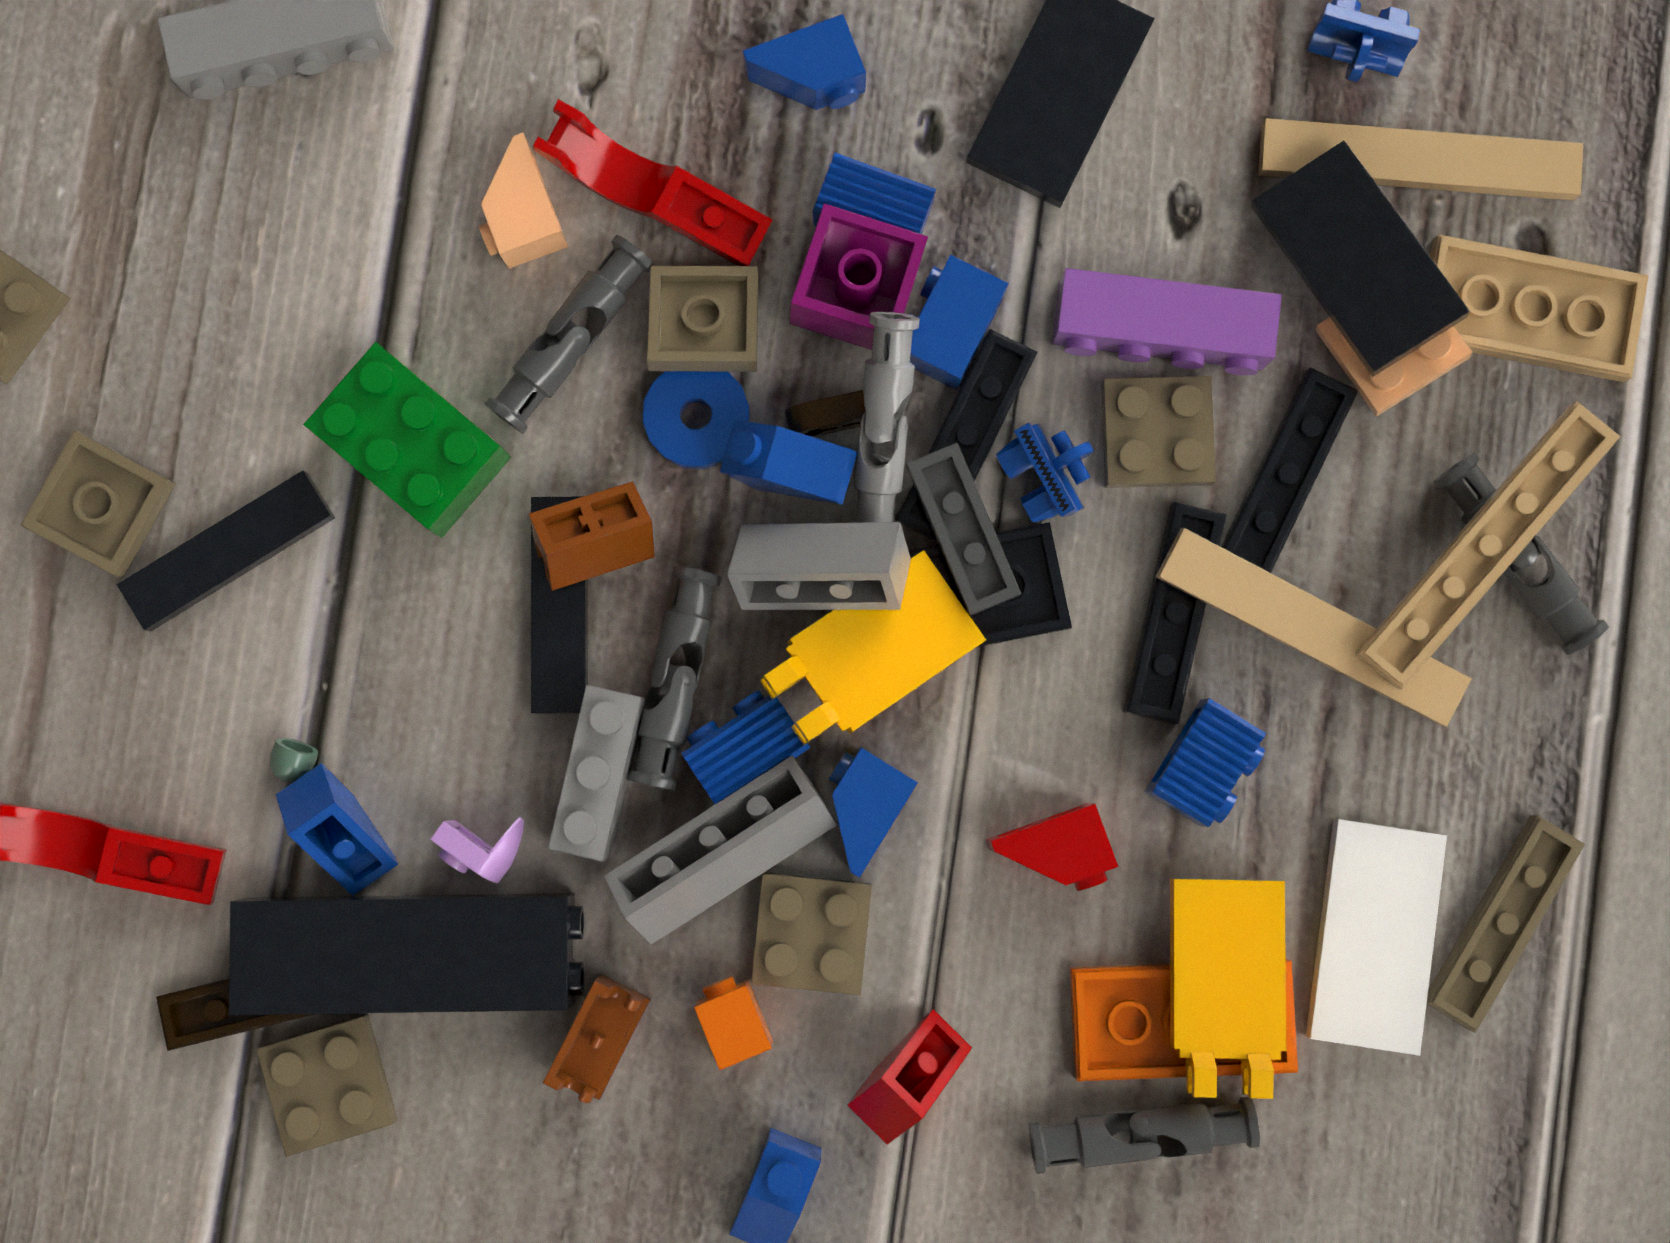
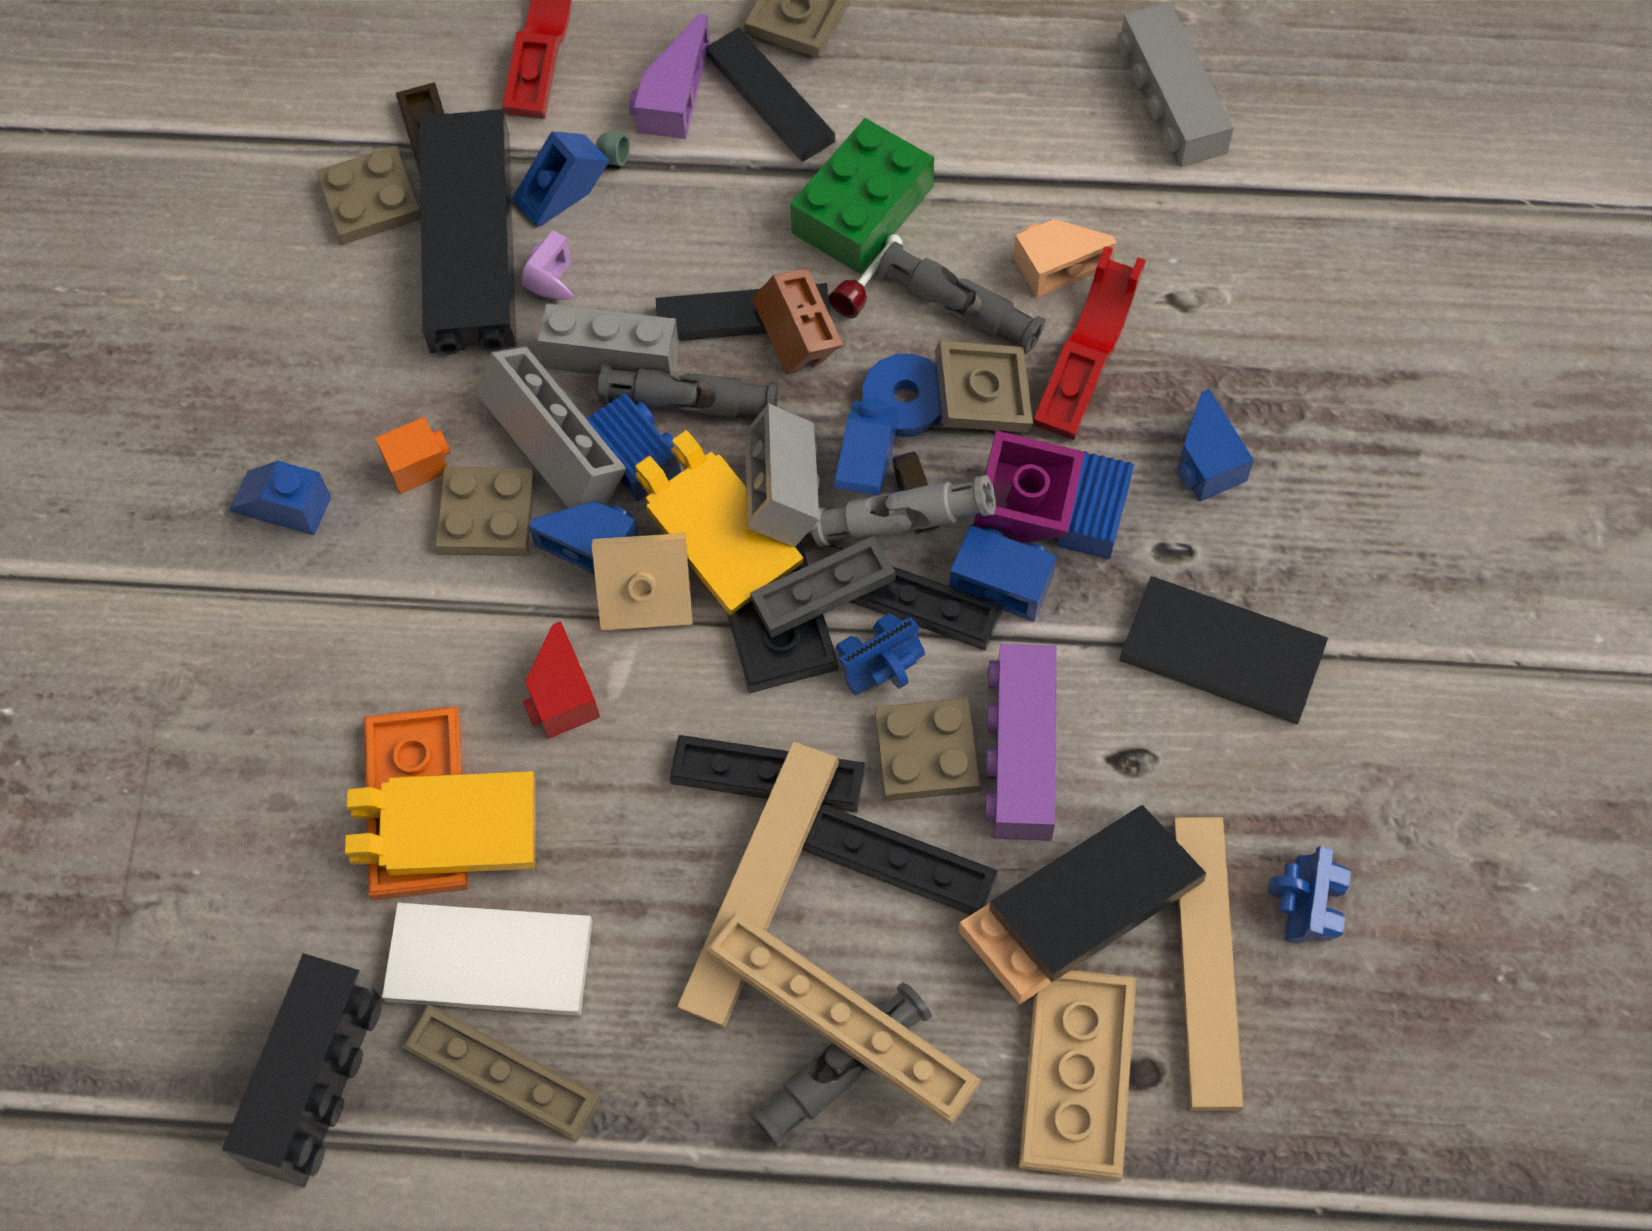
camera: 90 degrees right, 20 degrees down
dark orange hinge [543,974,651,1103] -> none
red slope [847,1009,972,1145] -> none
dark grey piece [1029,1097,1260,1174] -> none
blue brick [1144,698,1266,827] -> none
none -> black brick [222,953,382,1188]
none -> tan plate [592,533,693,631]
none -> medium lavender slope [629,14,710,139]
none -> dark red hinge [829,234,902,318]

